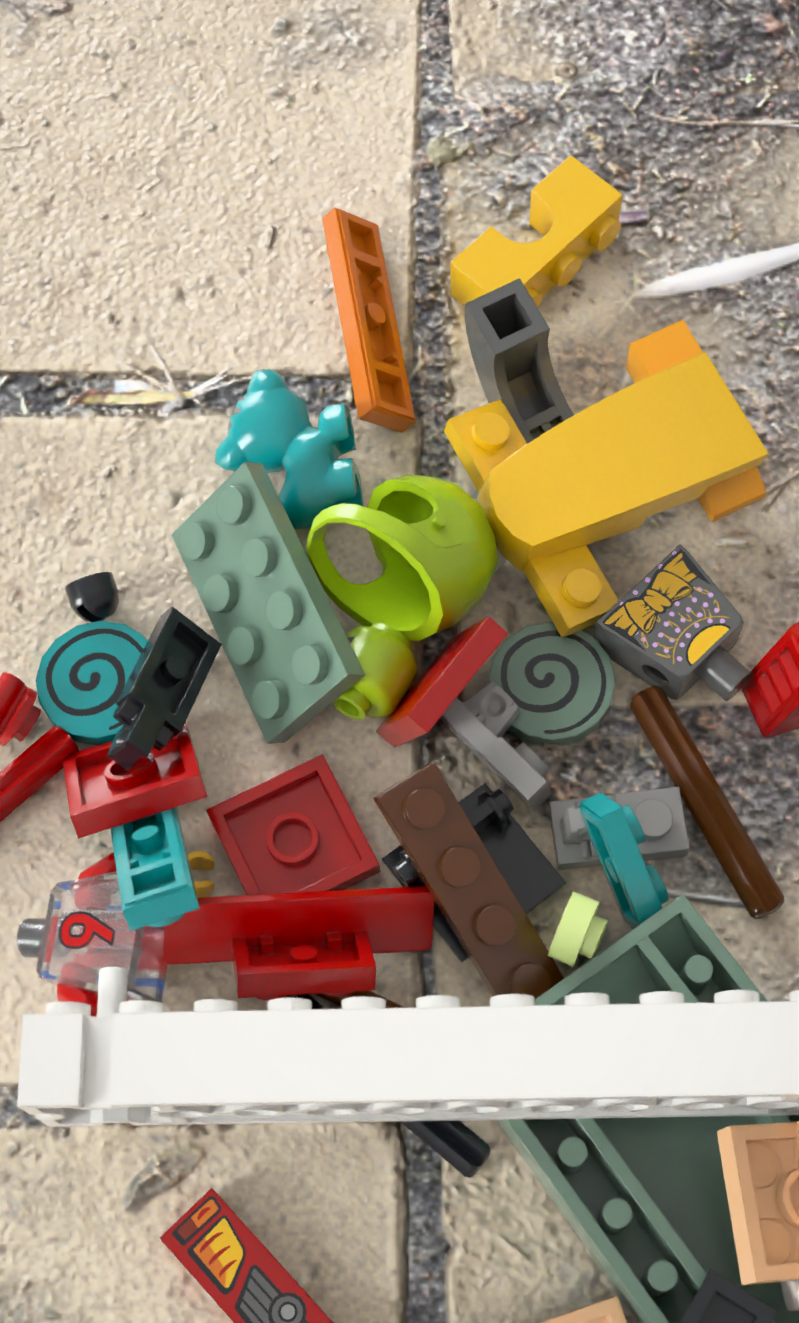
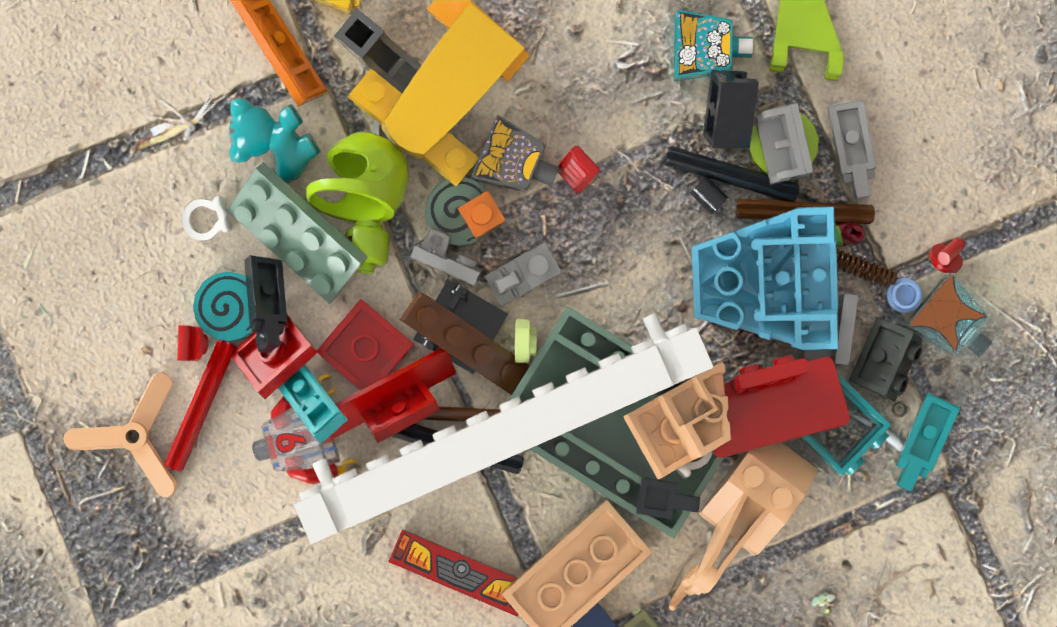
camera: 25 degrees left, 20 degrees up
black hinge [65,572,119,622] -> none
red tile [376,616,508,748] -> none
teal hinge [578,792,669,930] -> none
reddish brown axle [630,685,785,919] -> none
none -> white piece [181,196,232,241]
none -> orange plate [458,190,506,239]

